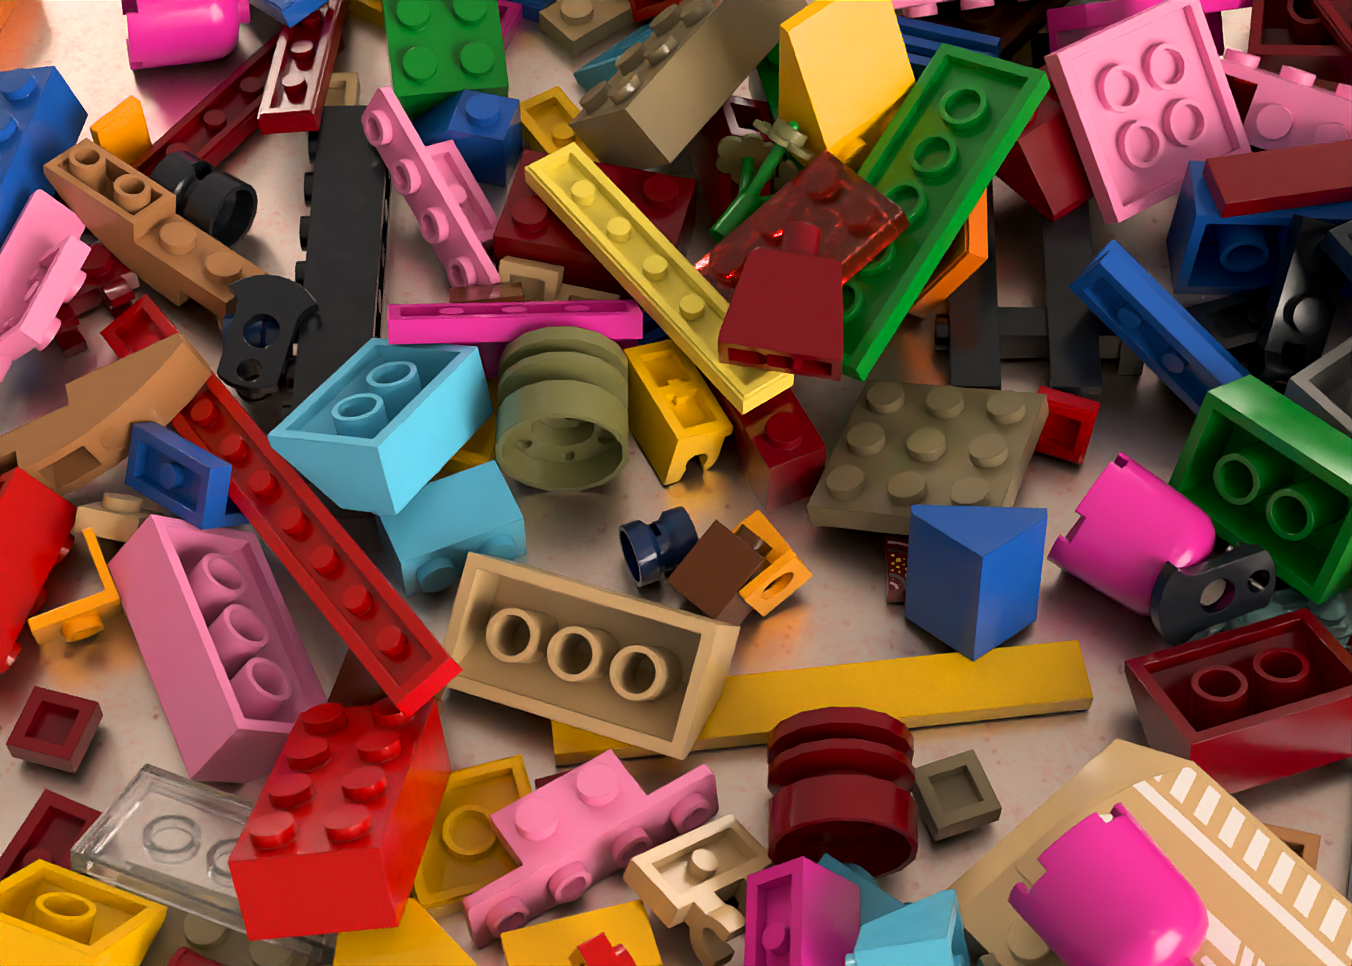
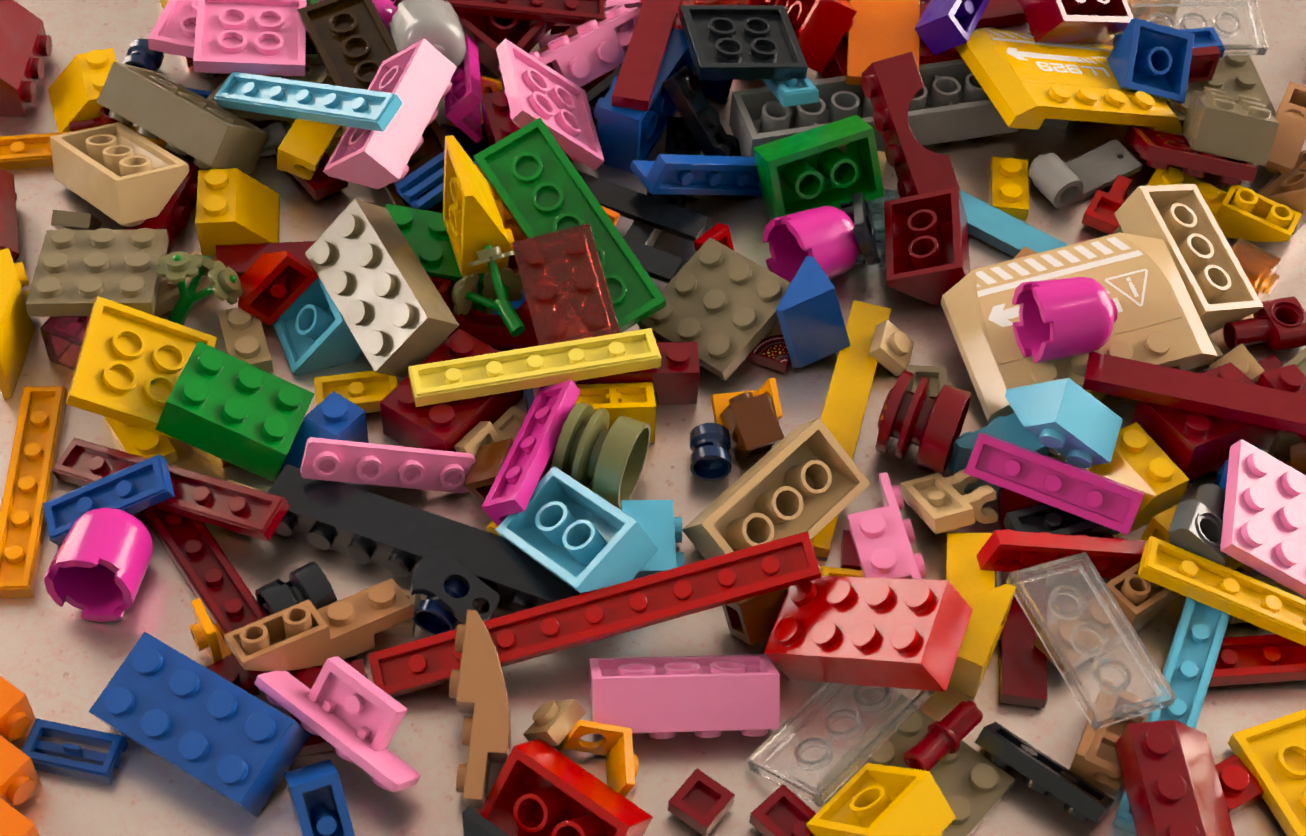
camera: 70 degrees left, 5 degrees down
blue panel [125,421,250,530] -> none
dark red torso [717,222,843,381] -> none
none -> tan plate [869,319,914,376]

